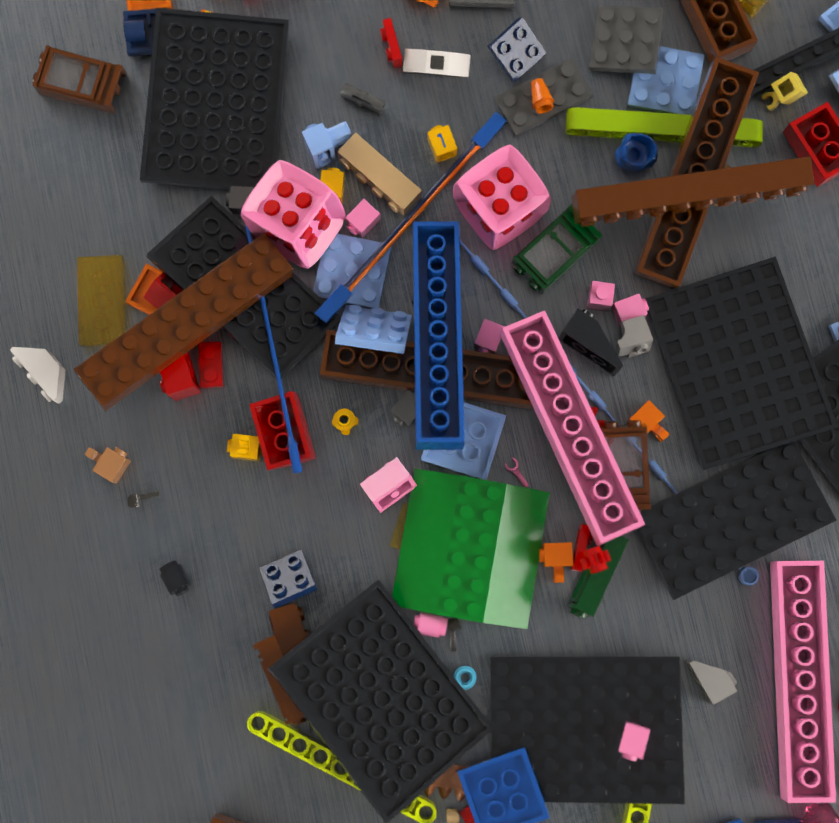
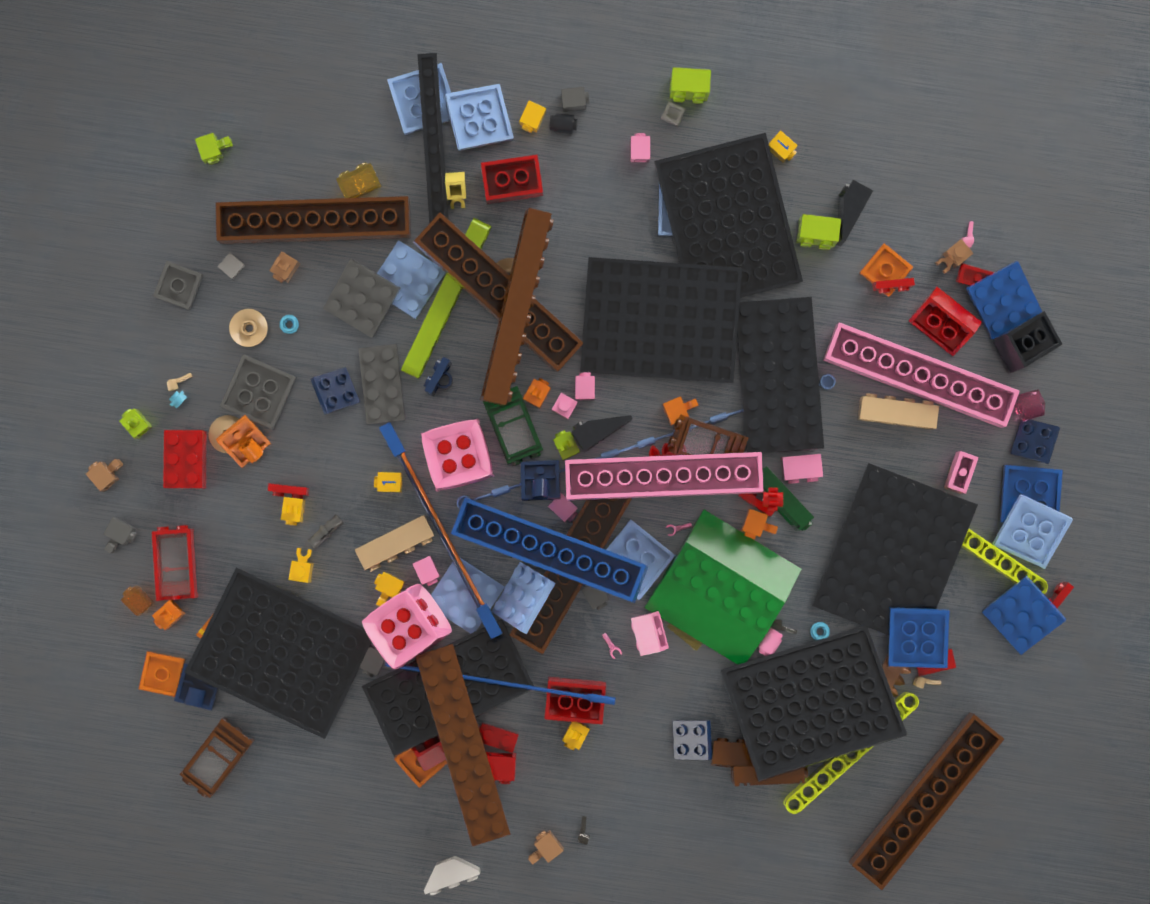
camera: 75 degrees left, 5 degrees up
clear yellow tile [77,255,125,346] -> none
black brick [159,560,191,597] -> none
light blue brick [302,121,351,170] -> none
yellow brick [332,408,359,435] -> none
white slope [403,49,470,77] -> none
orange cone [531,78,554,114] -> none
blue hair [615,133,658,172] -> none
light grey brick [616,315,653,358] -> none
bright pink brick [619,721,650,761] -> none
light grey slope [685,660,737,705] -> none
none -> yellow brick [281,497,305,526]
none -> yellow brick [289,548,314,583]
none -> dark blue plate [423,357,453,397]
none -> dark blue plate [521,460,561,501]
none -> orange brick [523,378,551,409]
none -> lime brick [553,430,580,461]
none -> bright pink hand [602,633,622,659]
none -> bright pink brick [781,454,823,484]
none -> tan brick [857,393,939,430]
none -> bright pink brick [944,451,979,494]

